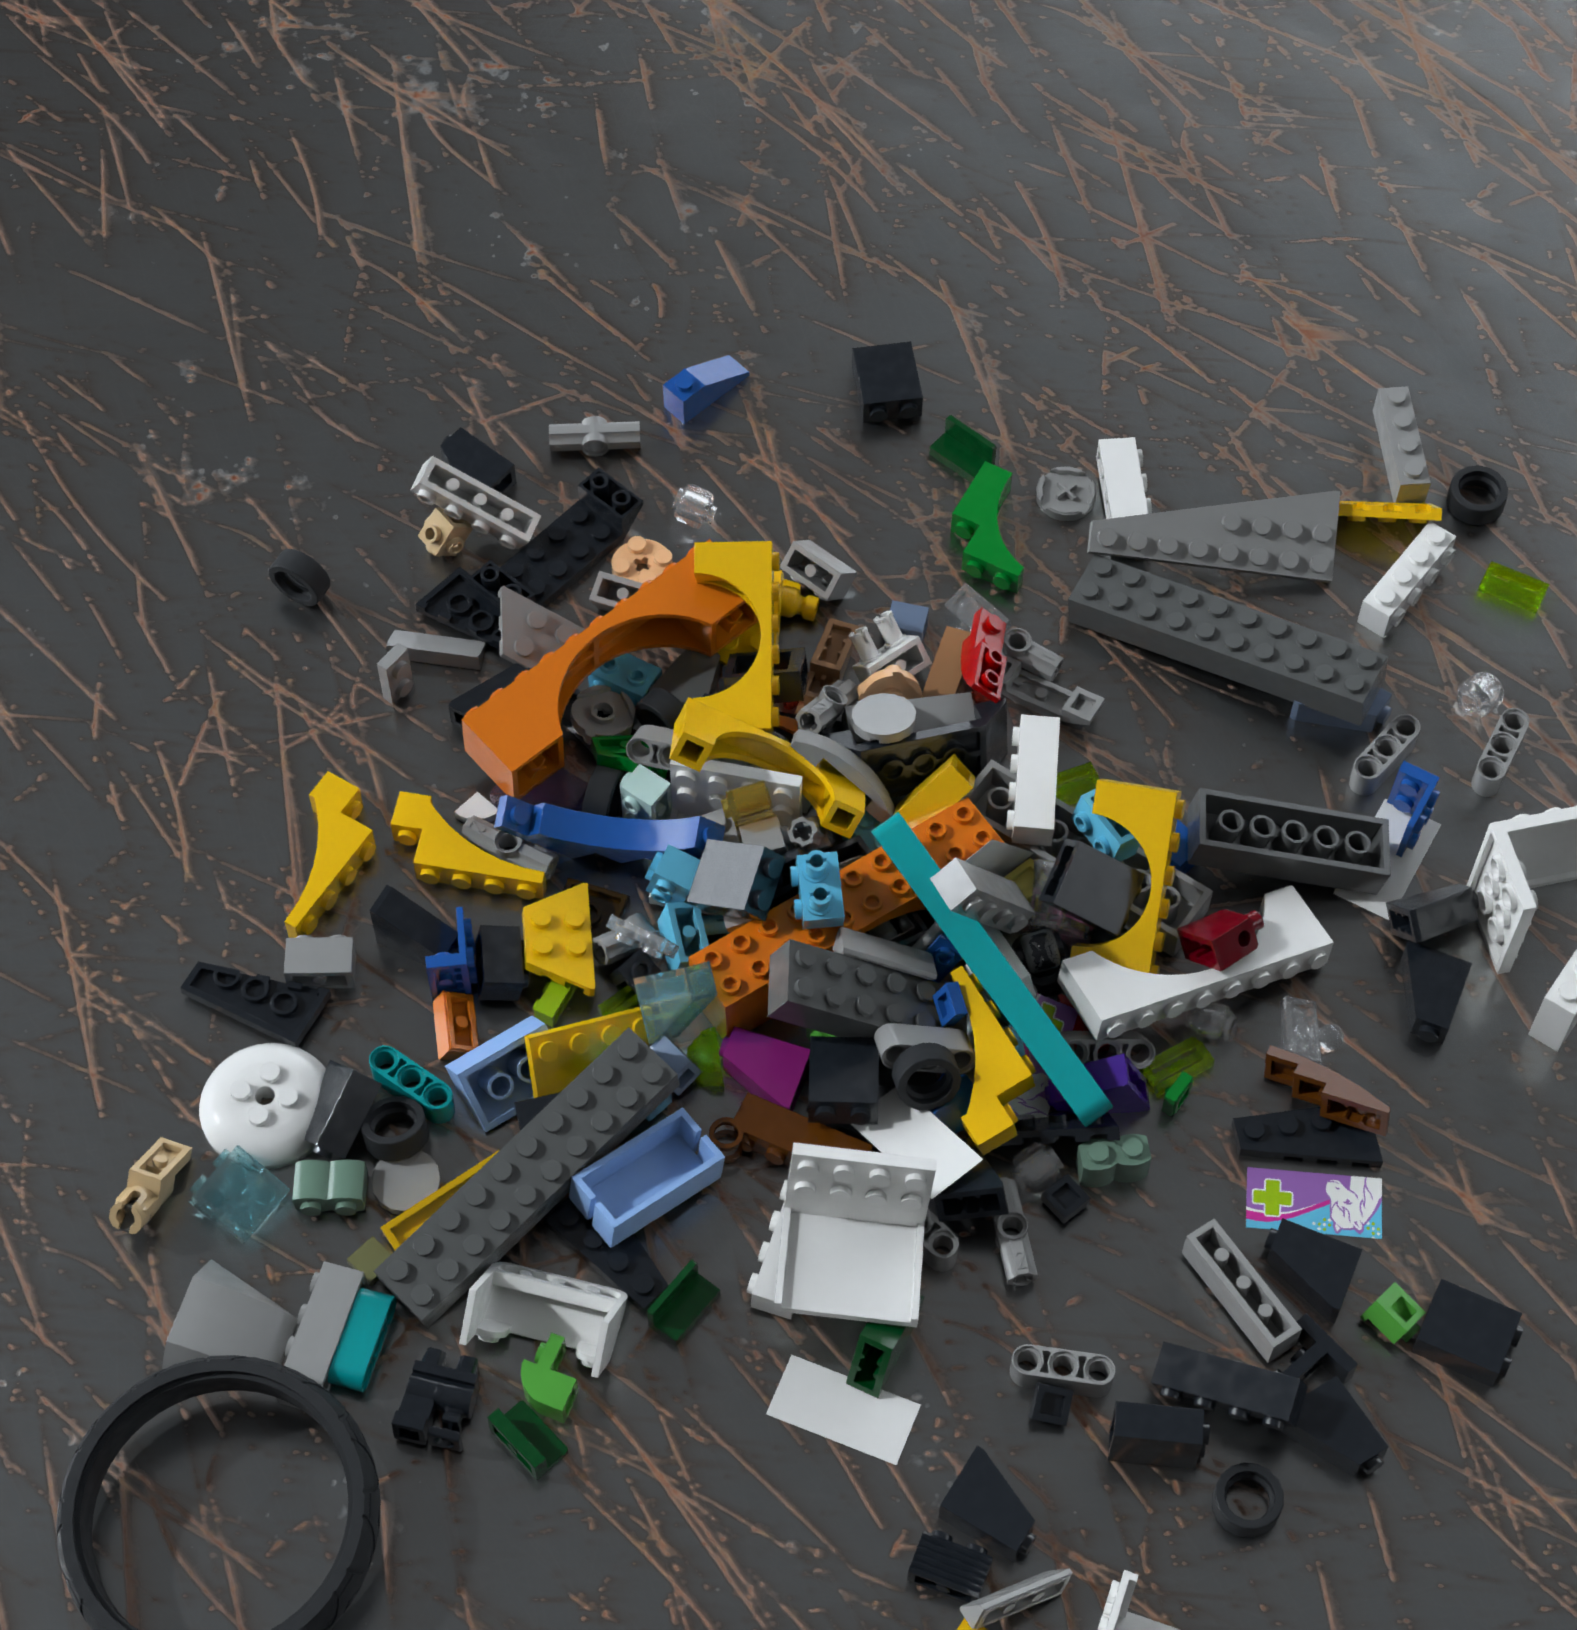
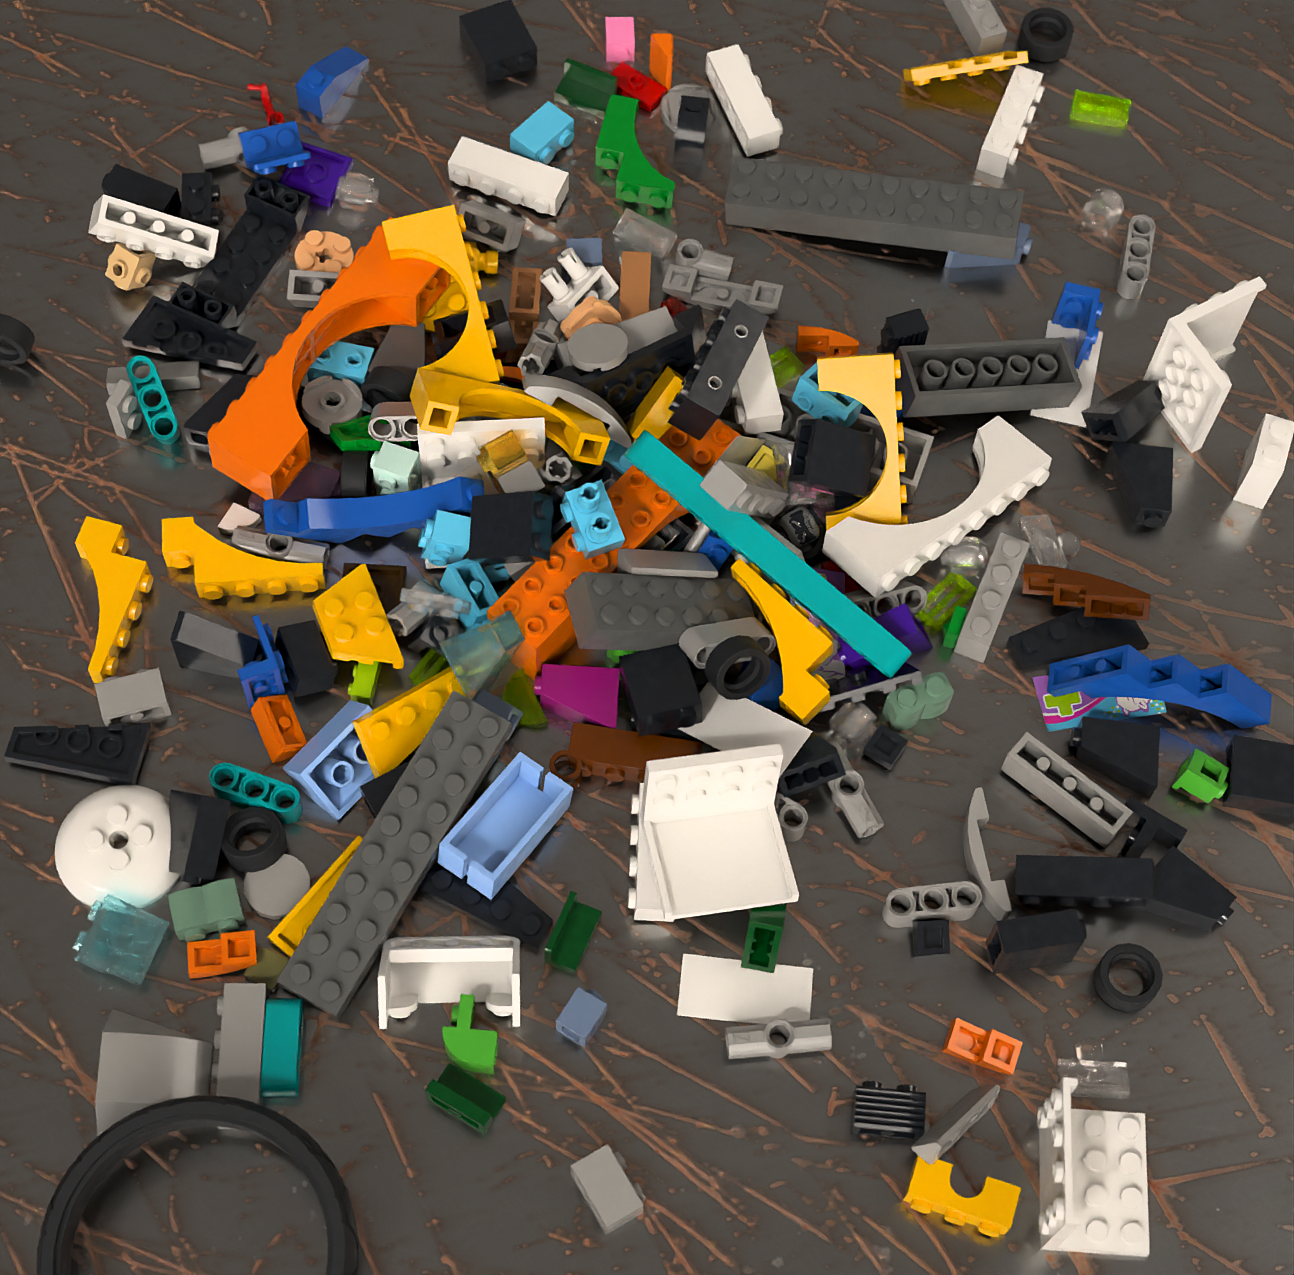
camera: 20 degrees left, 5 degrees up
tan plate [109,1137,192,1234] -> none
black hips [391,1347,480,1452] -> none
light grey wing [498,586,585,668] -> none
blue tile [933,981,968,1027] -> none
black slope [938,1446,1037,1562] -> none
red slope [961,607,1007,703] -> none
light grey wing [1087,491,1340,583] -> none
dark red torso [1177,909,1264,971] -> none
light grey beam [1349,714,1421,796] -> none
none -> teal beam [126,355,181,444]
none -> black brick [181,172,220,229]
none -> orange slope [187,930,257,979]
none -> blue bracket [238,120,311,175]
none -> red piece [247,82,285,126]
none -> dark purple tile [278,141,354,208]
none -> white brick [448,136,569,216]
none -> medium azure brick [510,101,574,165]
none -> sand blue brick [556,987,607,1048]
none -> light grey brick [571,1144,646,1234]
none -> bright pink brick [605,17,635,63]
none -> red plate [610,62,667,113]
none -> orange slope [649,33,673,93]
none -> black piece [667,299,769,441]
none -> black brick [674,95,710,165]
none -> light grey piece [725,1018,832,1059]
none -> orange slope [795,326,859,357]
none -> black brick [877,308,930,355]
none -> orange slope [942,1018,1023,1075]
none -> light grey brick [954,533,1030,663]
none -> light grey slope [963,787,1012,921]
none -> blue arch [1047,644,1272,729]
none -> clear plate [1056,1037,1130,1099]

